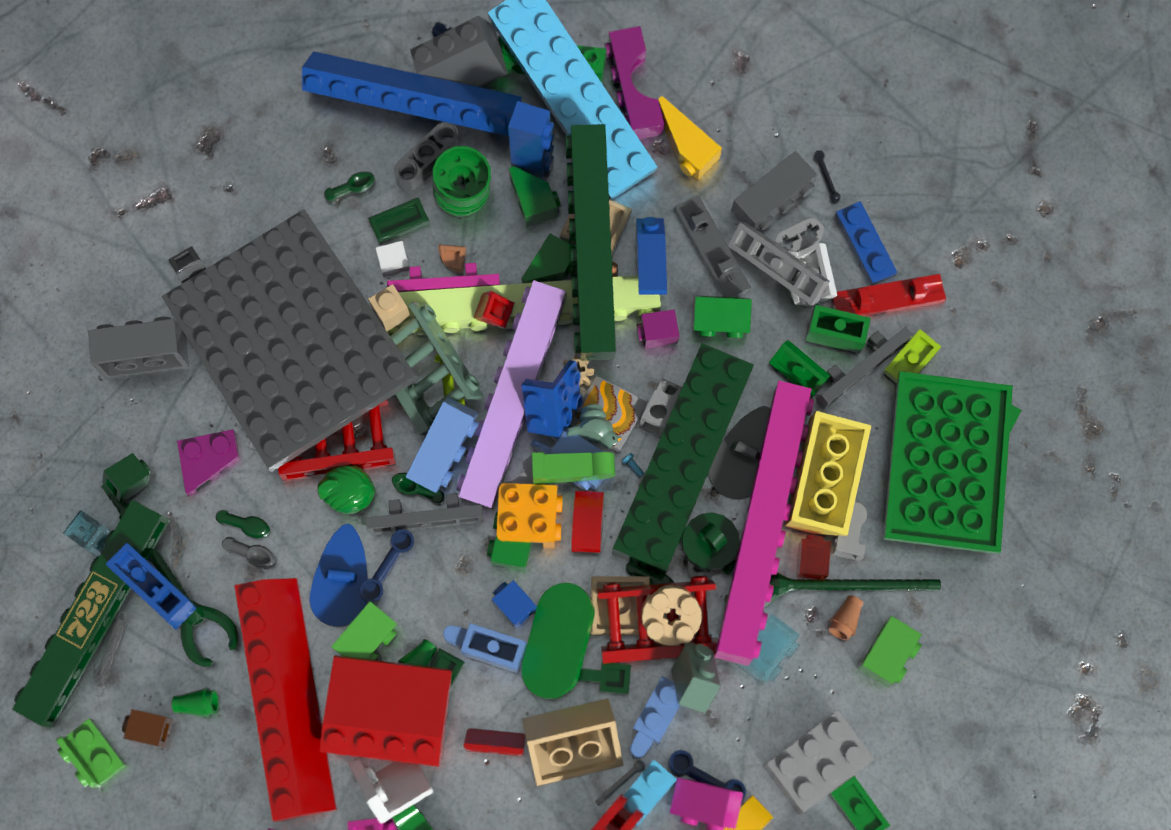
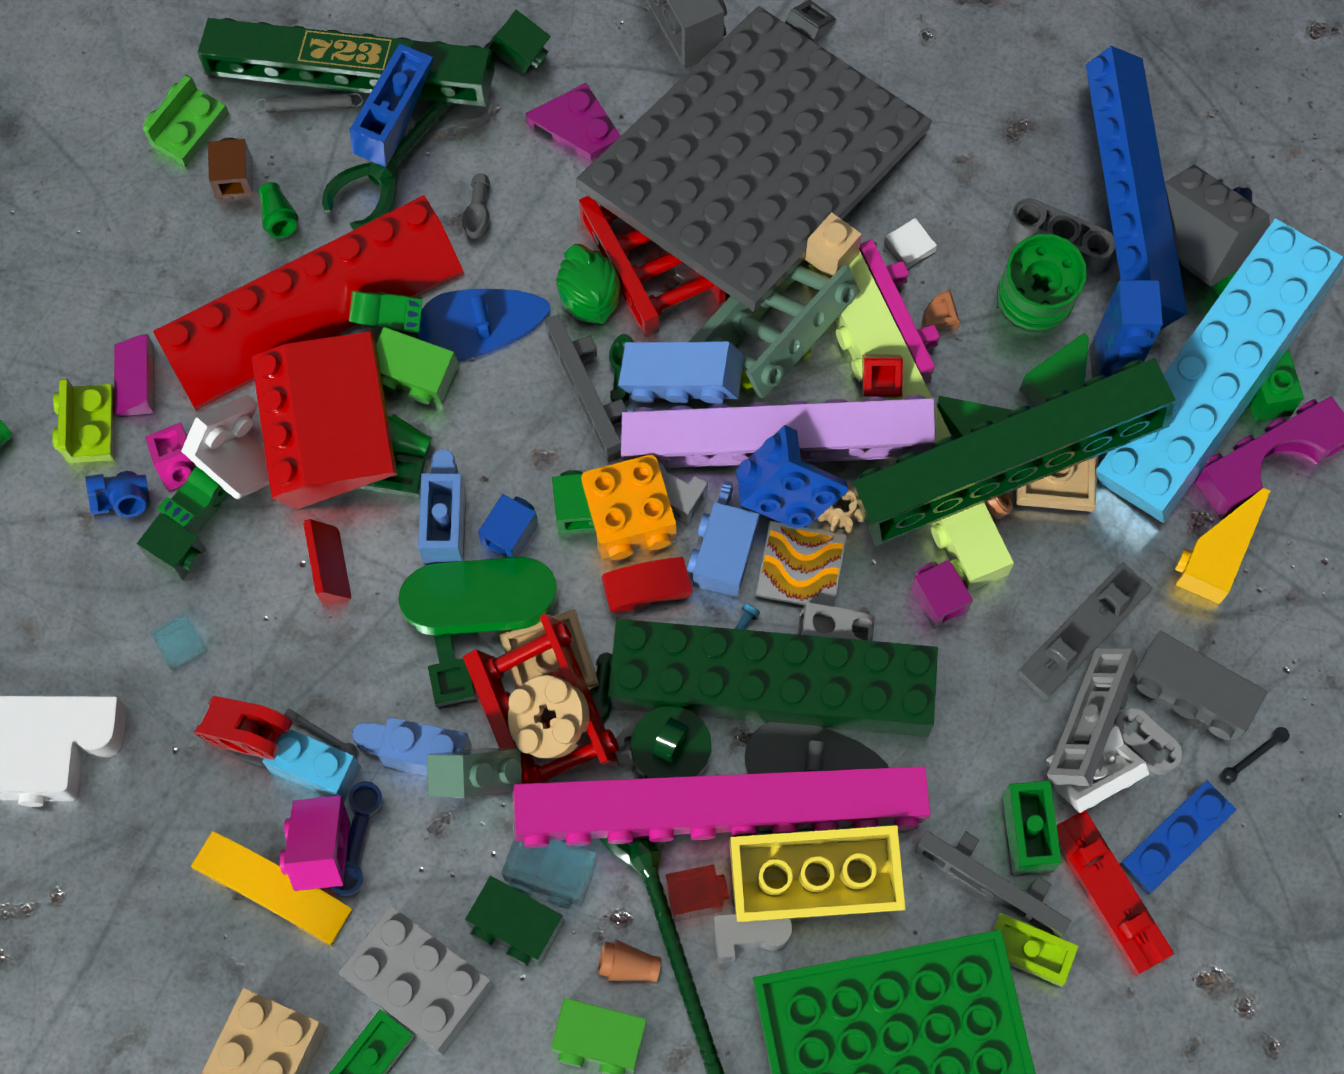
camera: 75 degrees right, 5 degrees down
clear light blue slope [63,510,111,557] -> none
dark green piece [216,510,270,538] -> none
dark green piece [324,172,375,202] -> none
dark blue bar [359,529,414,602] -> none
dark green tile [368,197,430,245] -> none
tan slope [522,698,624,786] -> none
bright green leg [532,452,615,485] -> none
sand green animal [566,404,621,449] -> none
blue slope [635,217,667,295] -> none
green brick [692,295,752,338] -> none
green plate [769,339,831,399] -> none
none -> green leg [349,290,423,334]
none -> dark green piece [465,875,565,967]

